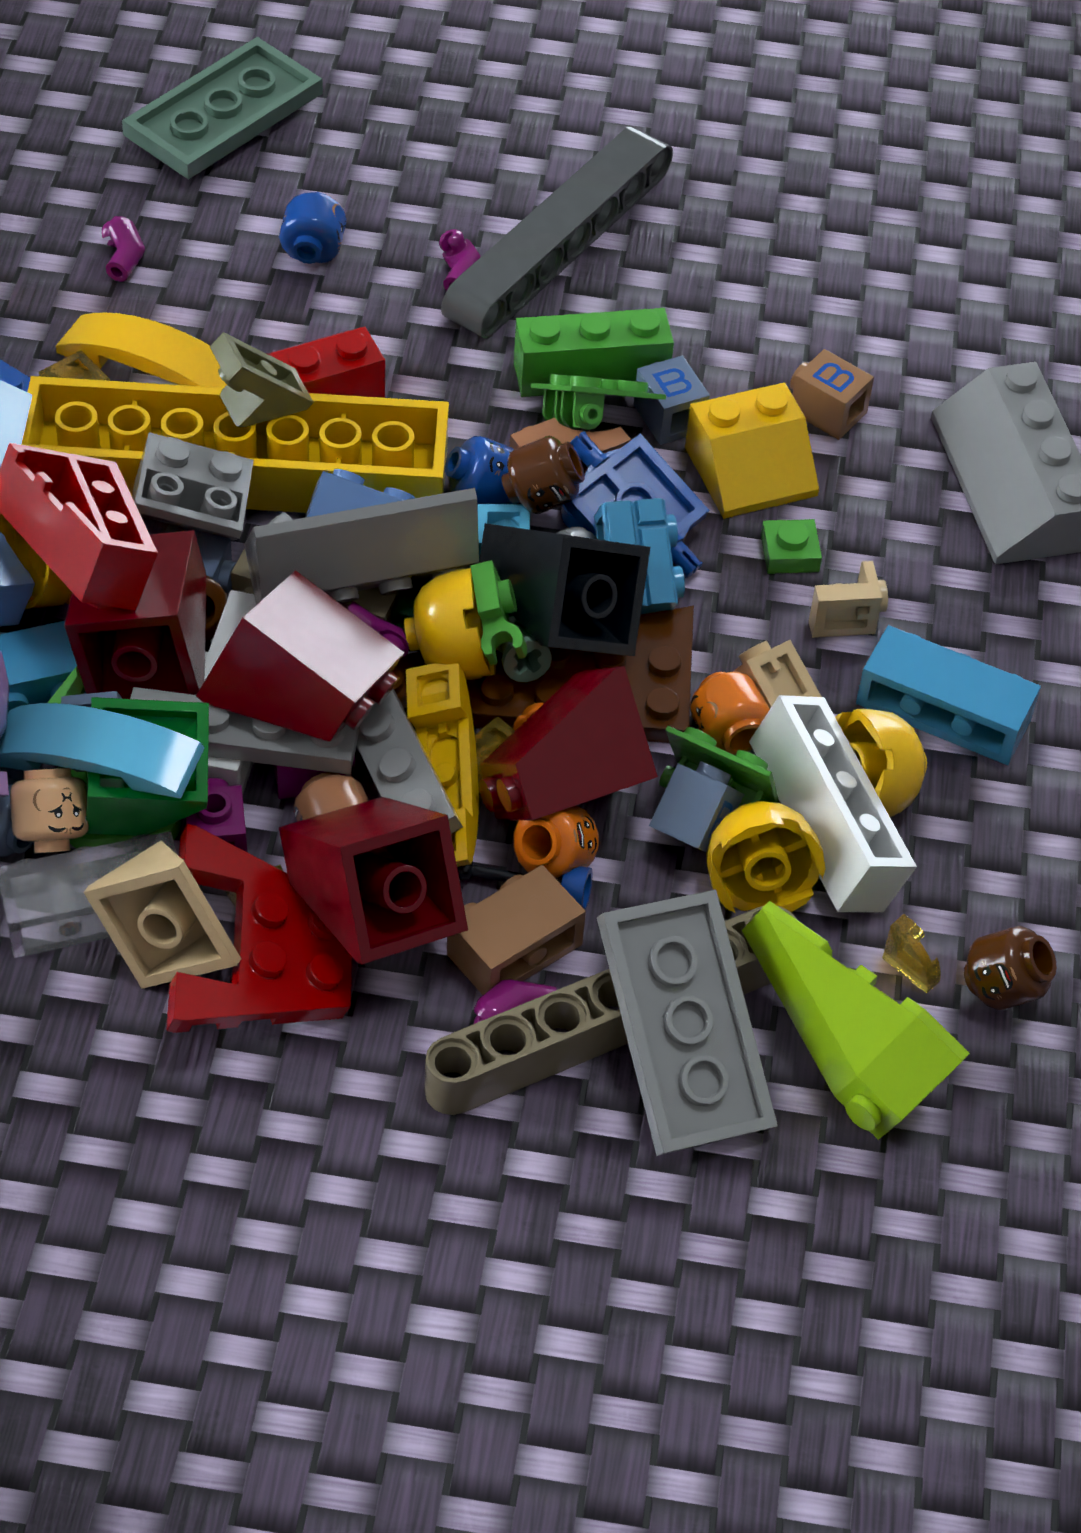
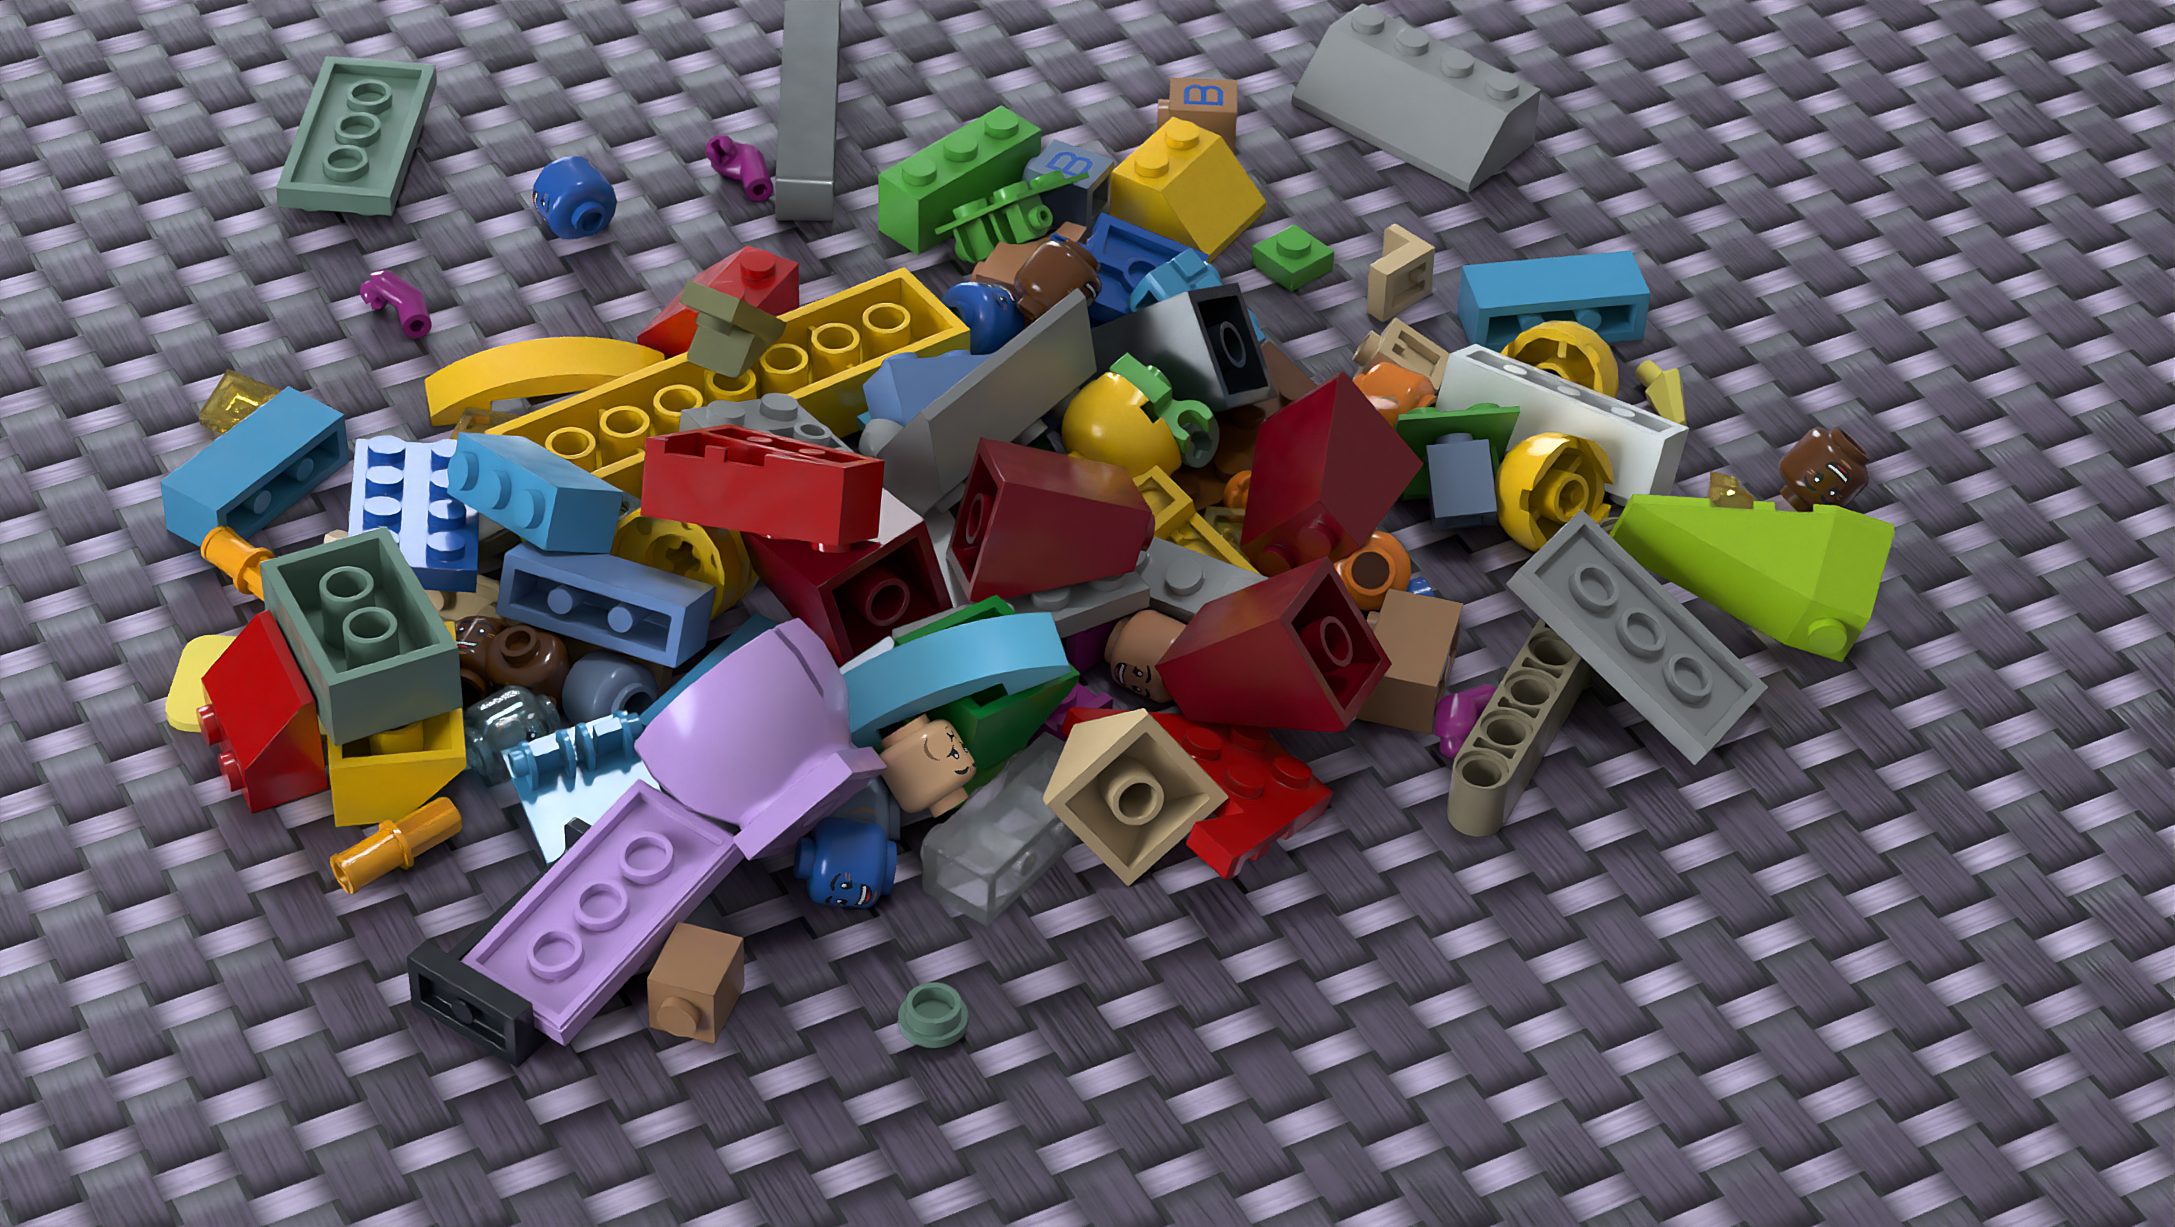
camera: 35 degrees left, 10 degrees down
none -> light yellow bar [1635,360,1687,427]

